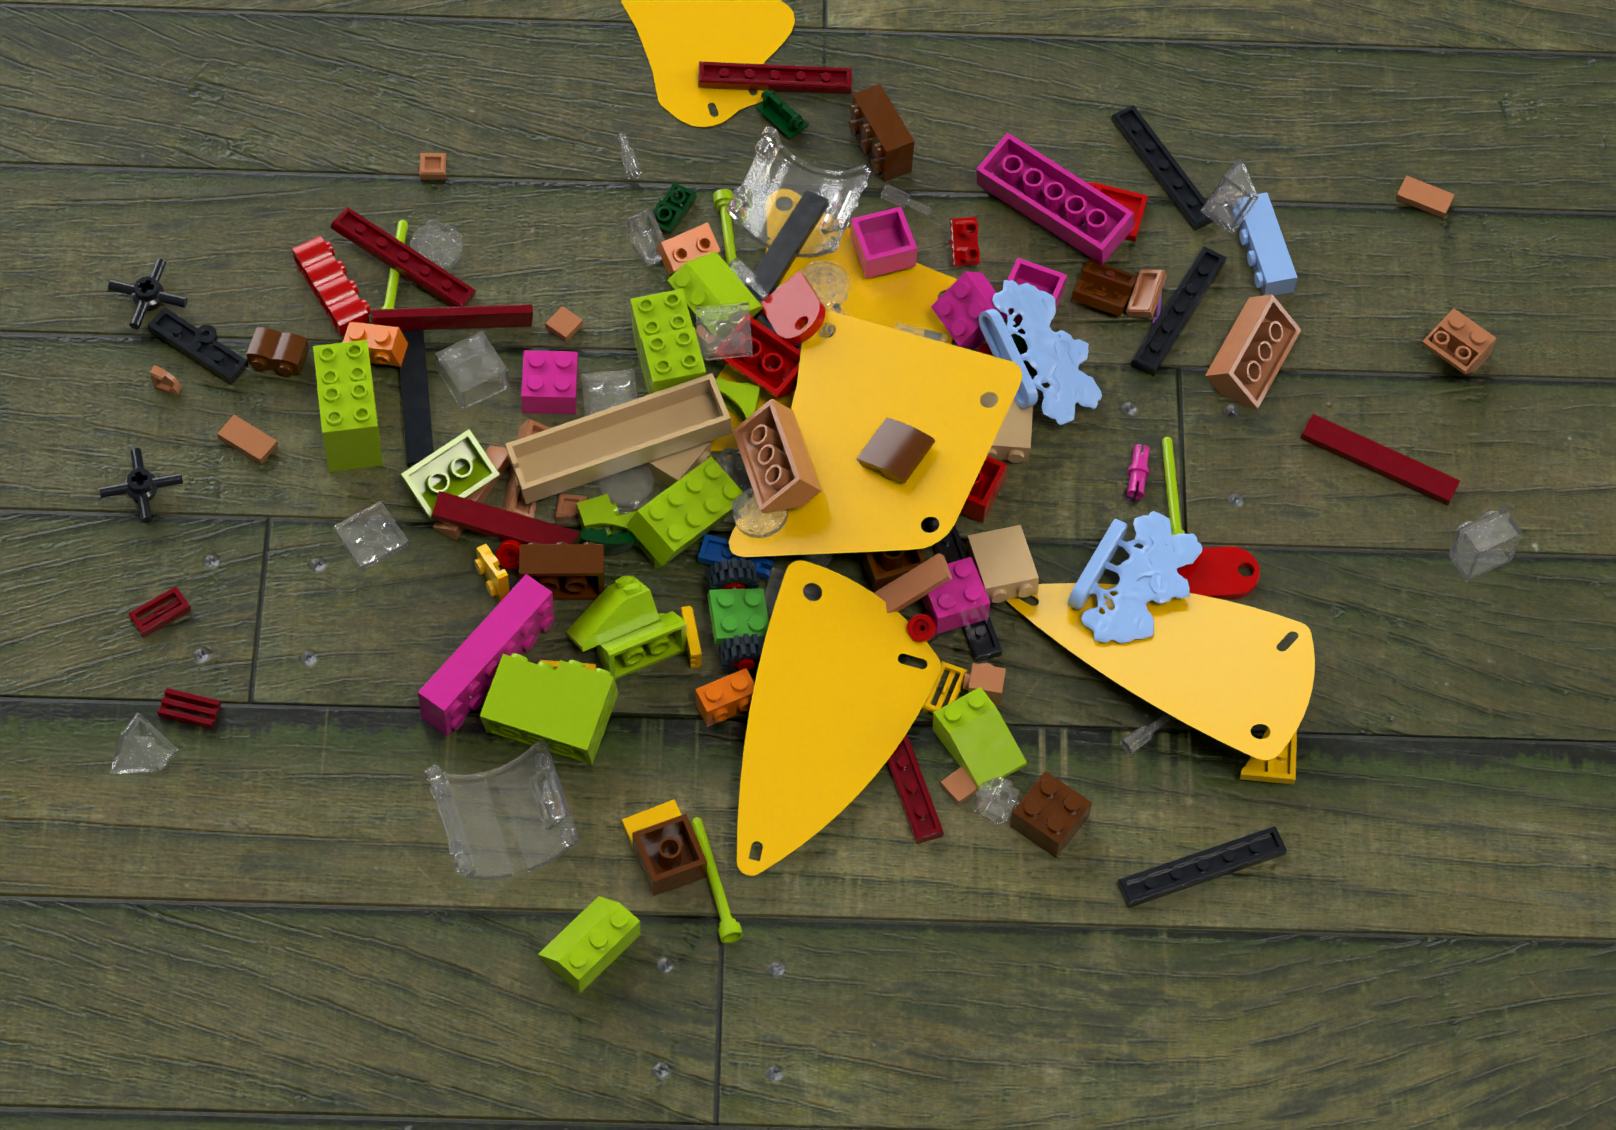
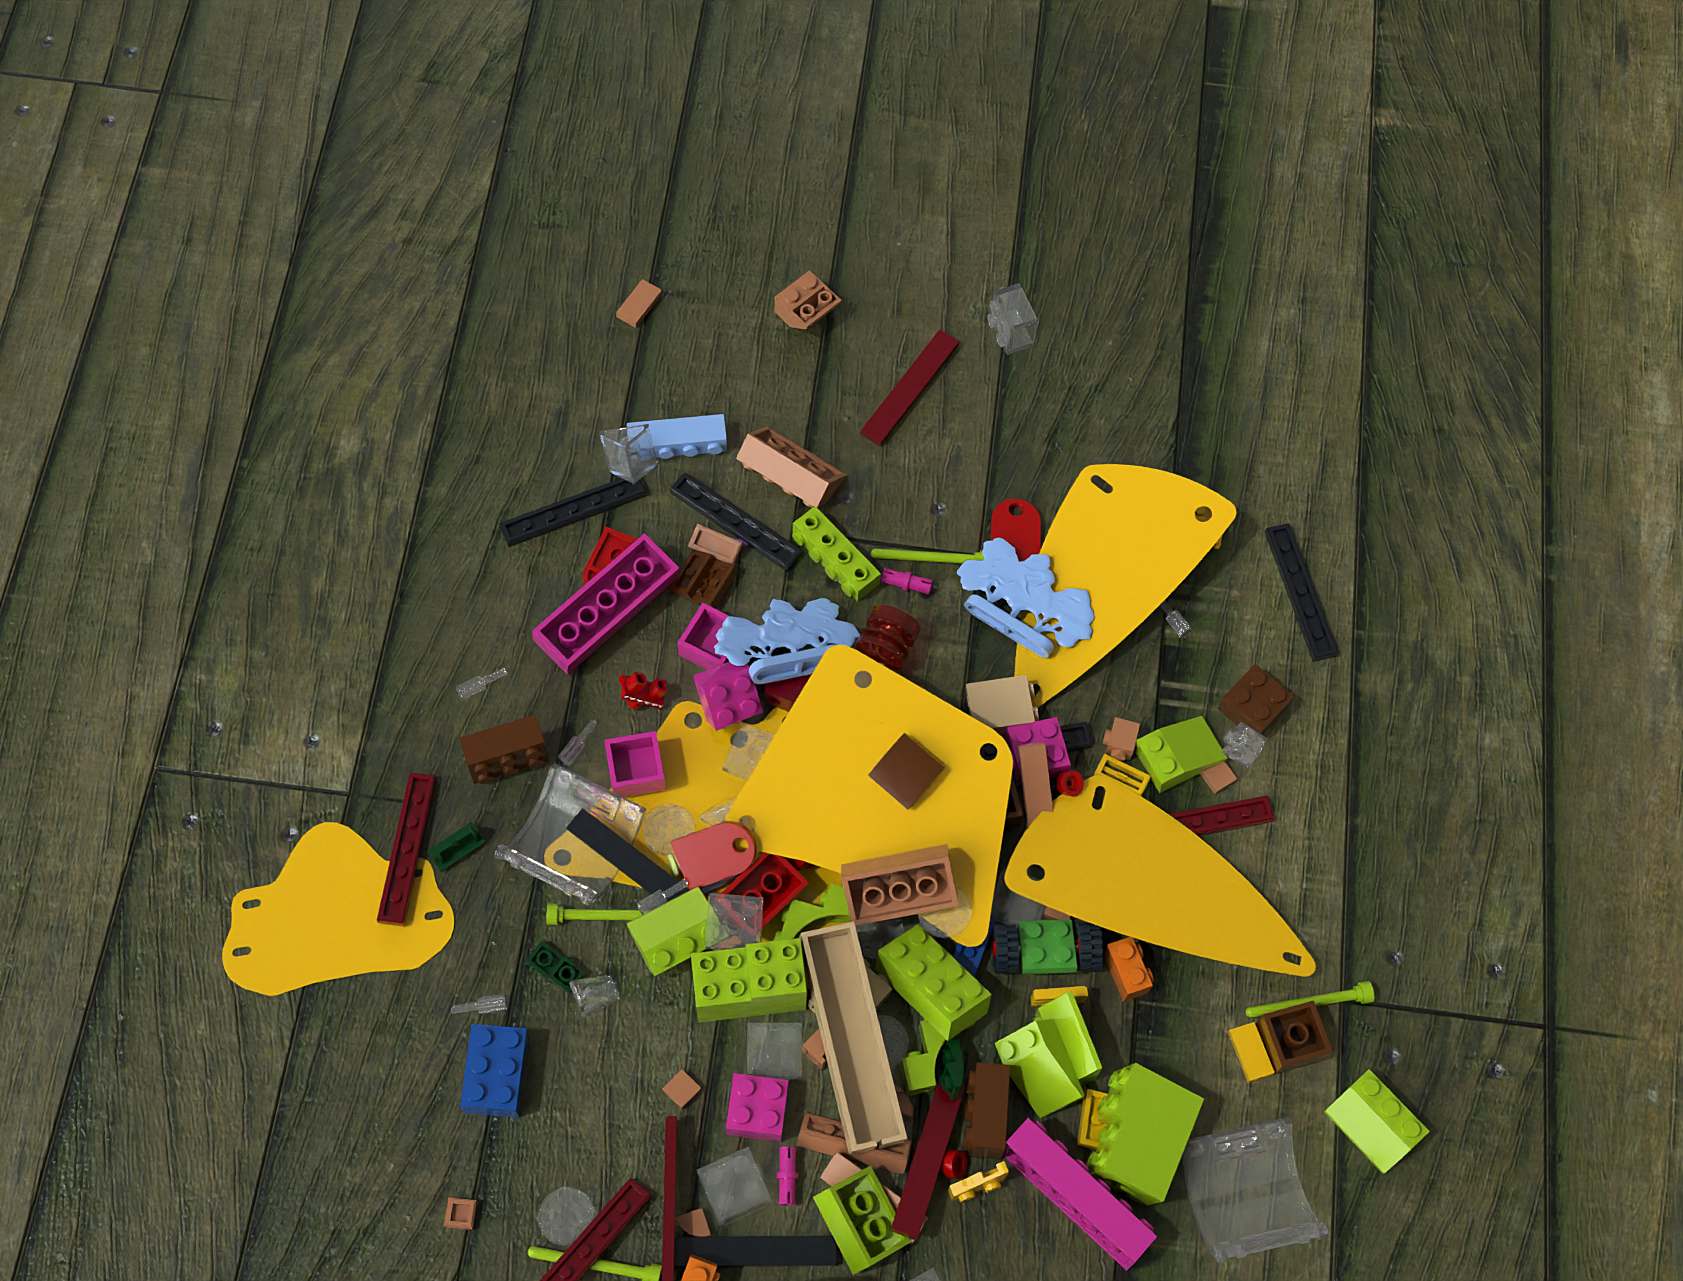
camera: 85 degrees left, 5 degrees up
orange brick [656,222,721,275] -> none
none -> clear axle [456,668,507,700]
none -> blue brick [460,1024,530,1118]
none -> nougat tile [675,1208,711,1237]
none -> dark pink pin [777,1147,799,1206]
none -> lime brick [792,506,881,602]
none -> clear red wheel [855,605,921,670]

